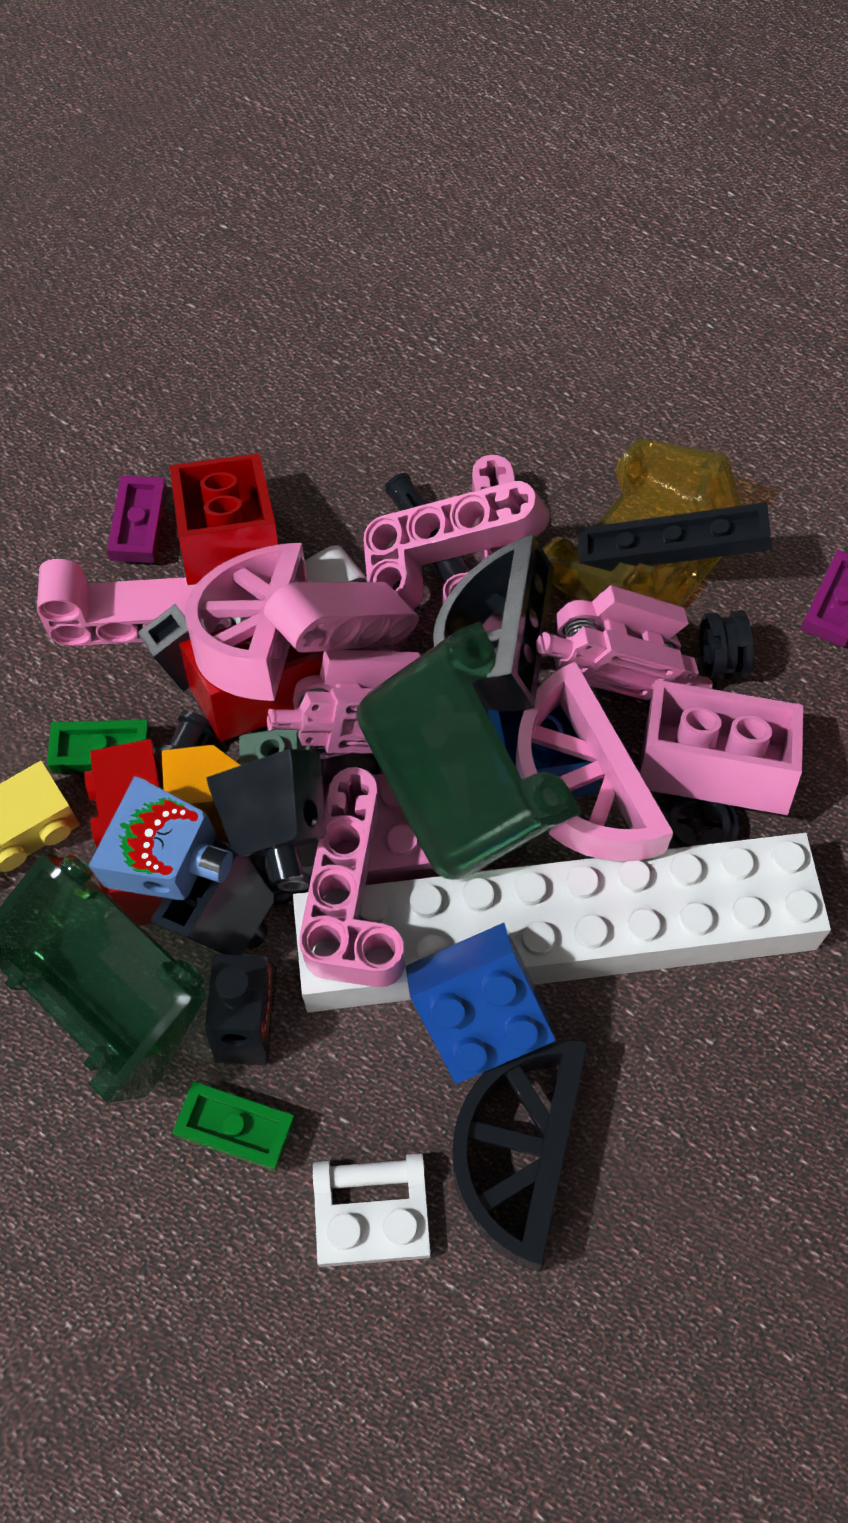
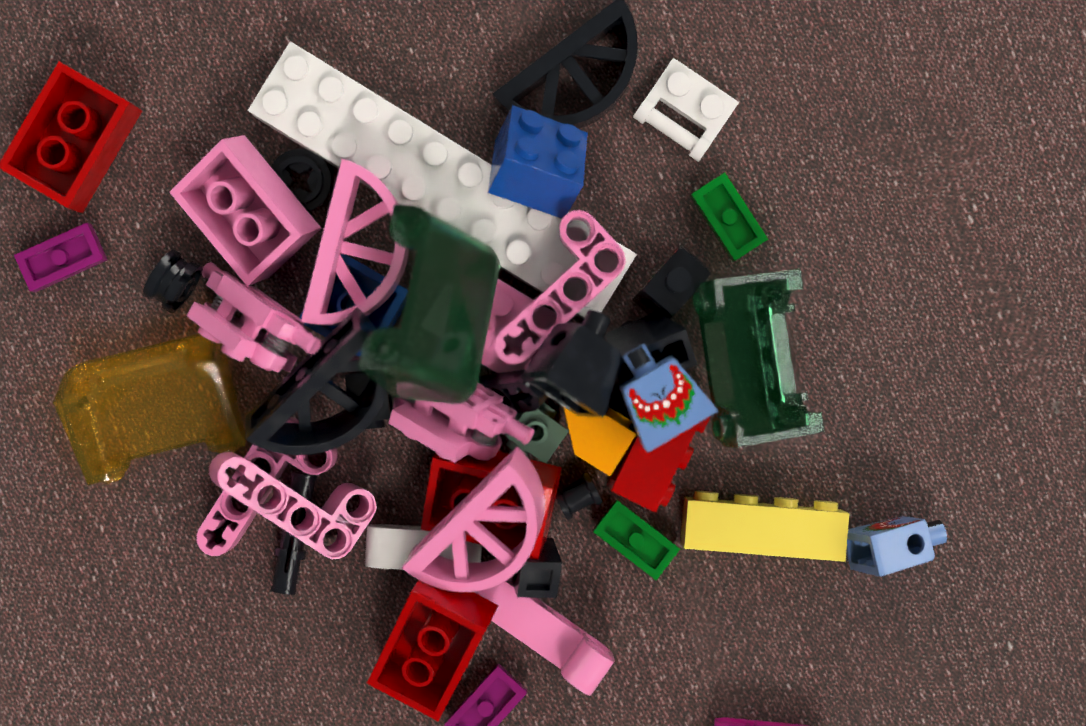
camera: 145 degrees left, 25 degrees up
bright pink beam [264,582,419,652] -> none
black plate [578,502,772,575] -> none

